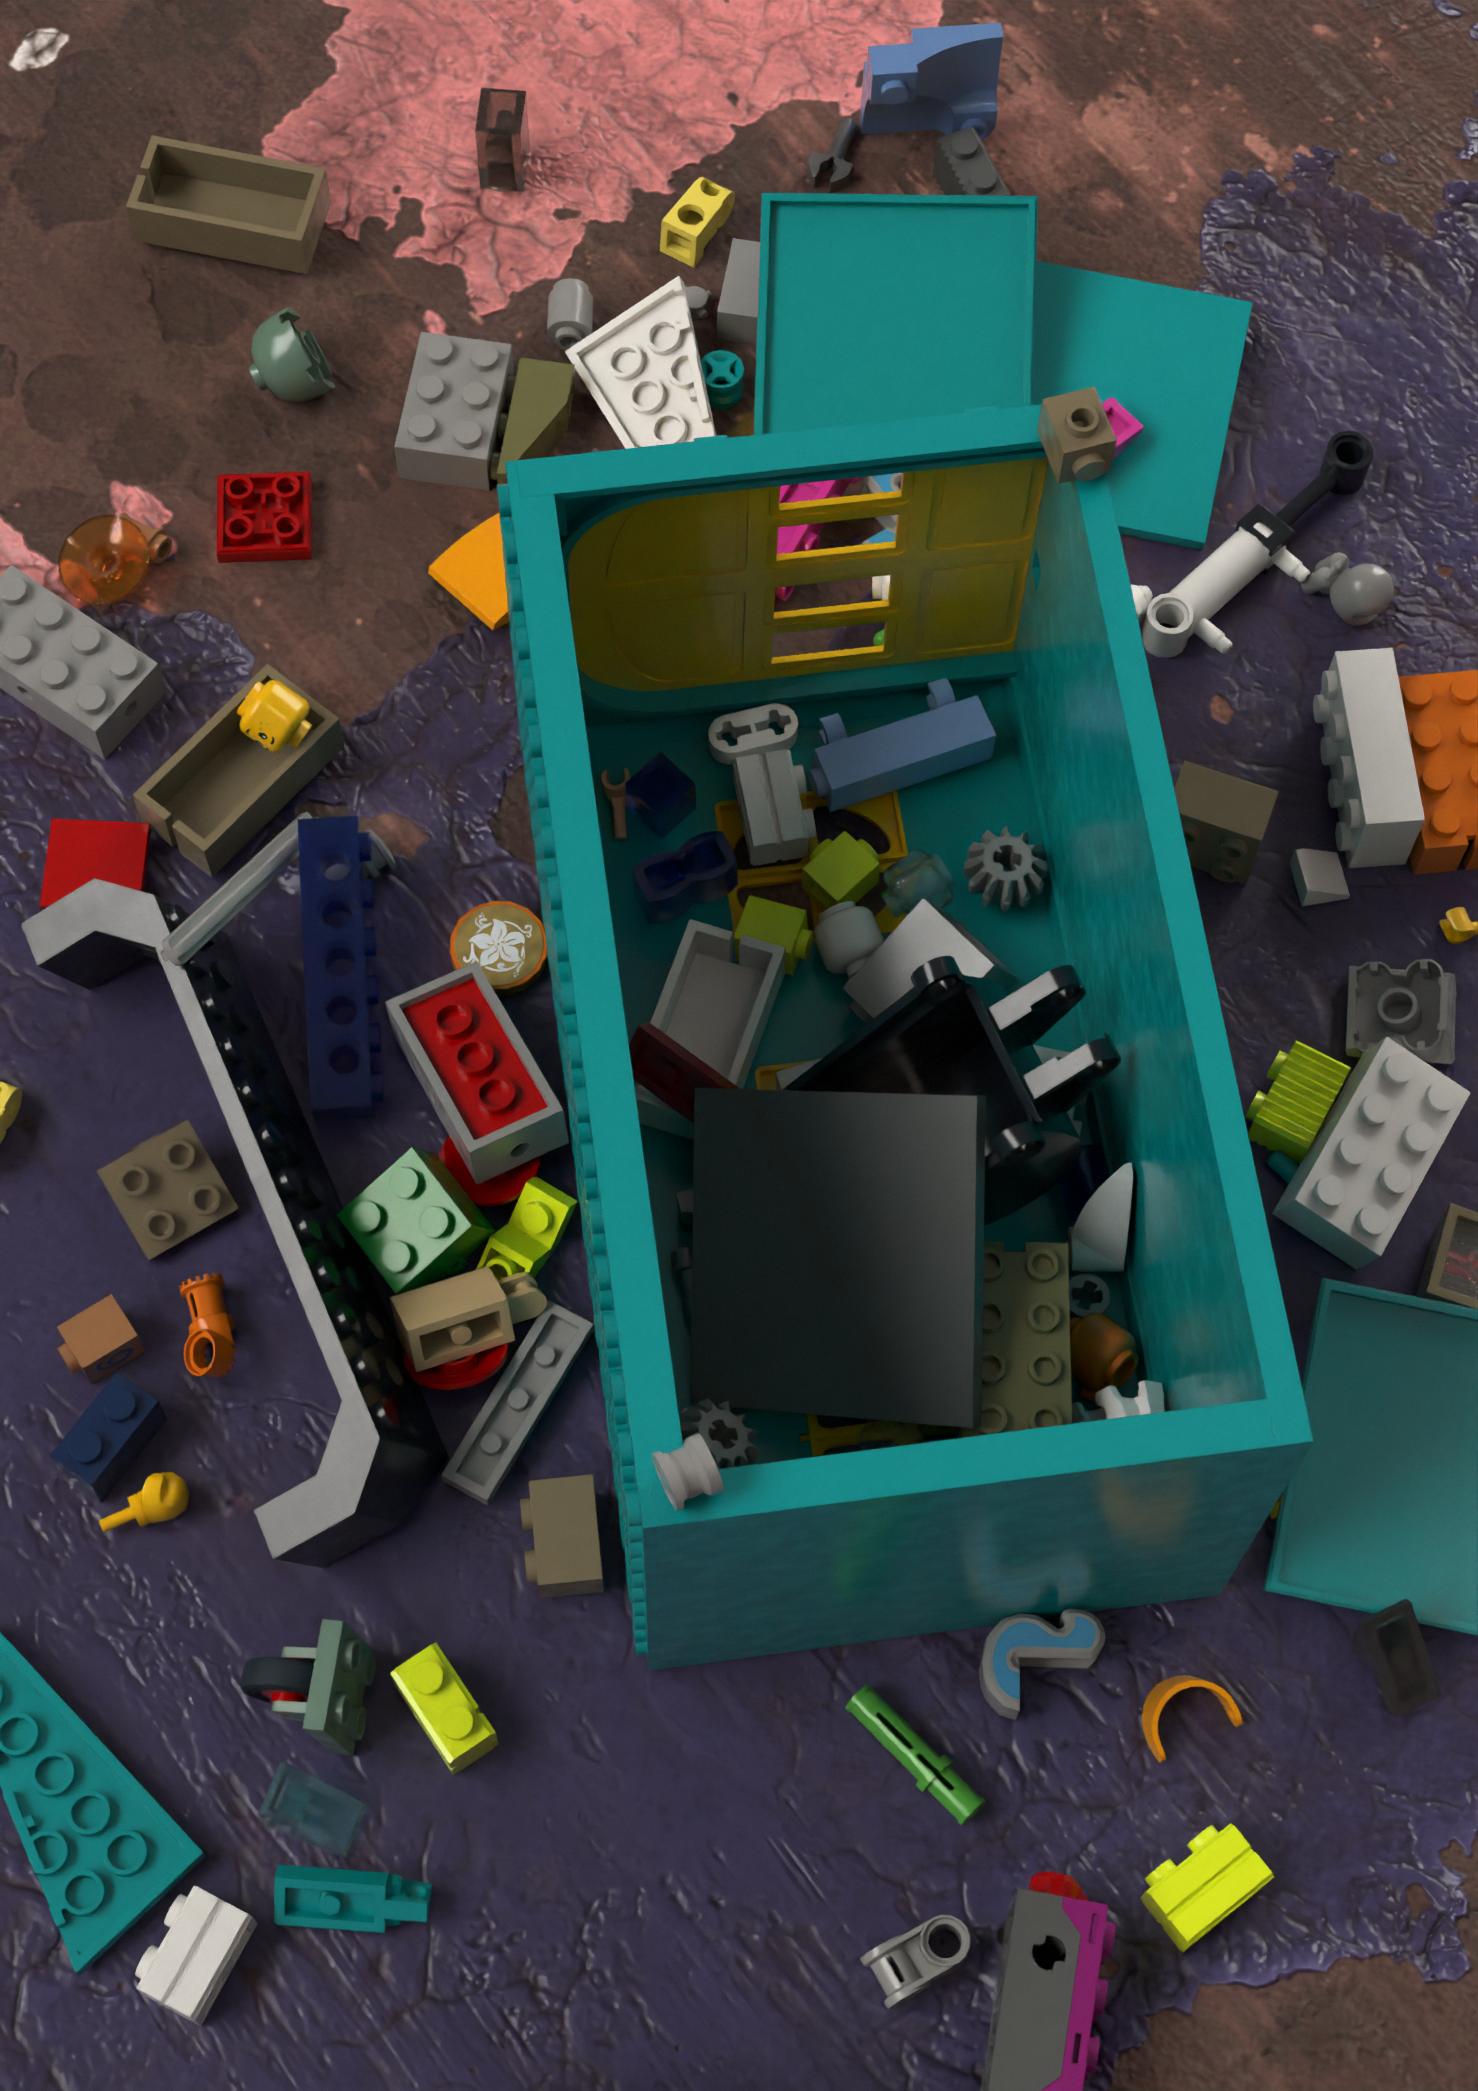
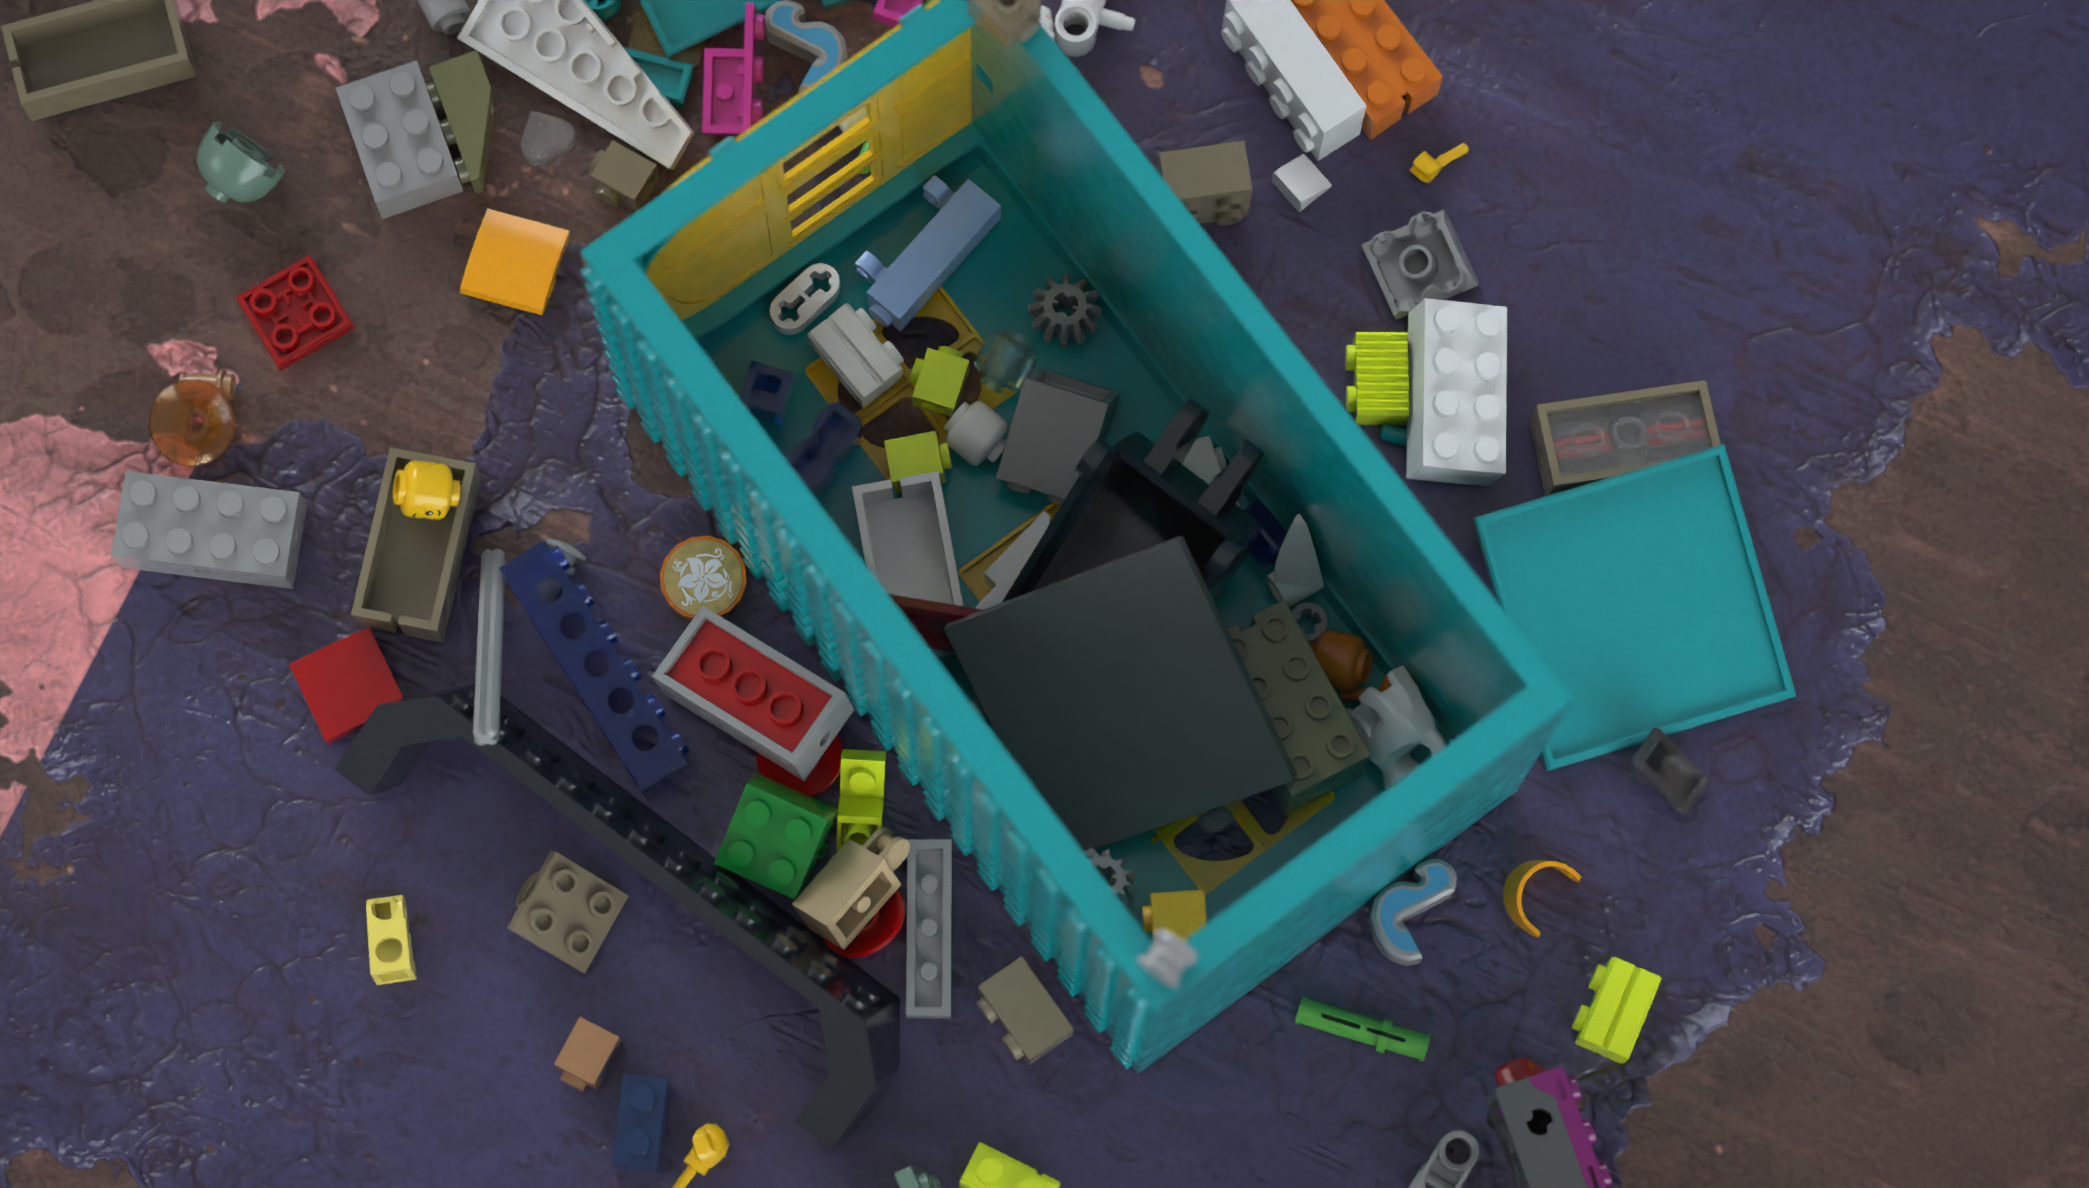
camera: 30 degrees left, 10 degrees up
orange connector [179,1273,237,1378] -> none

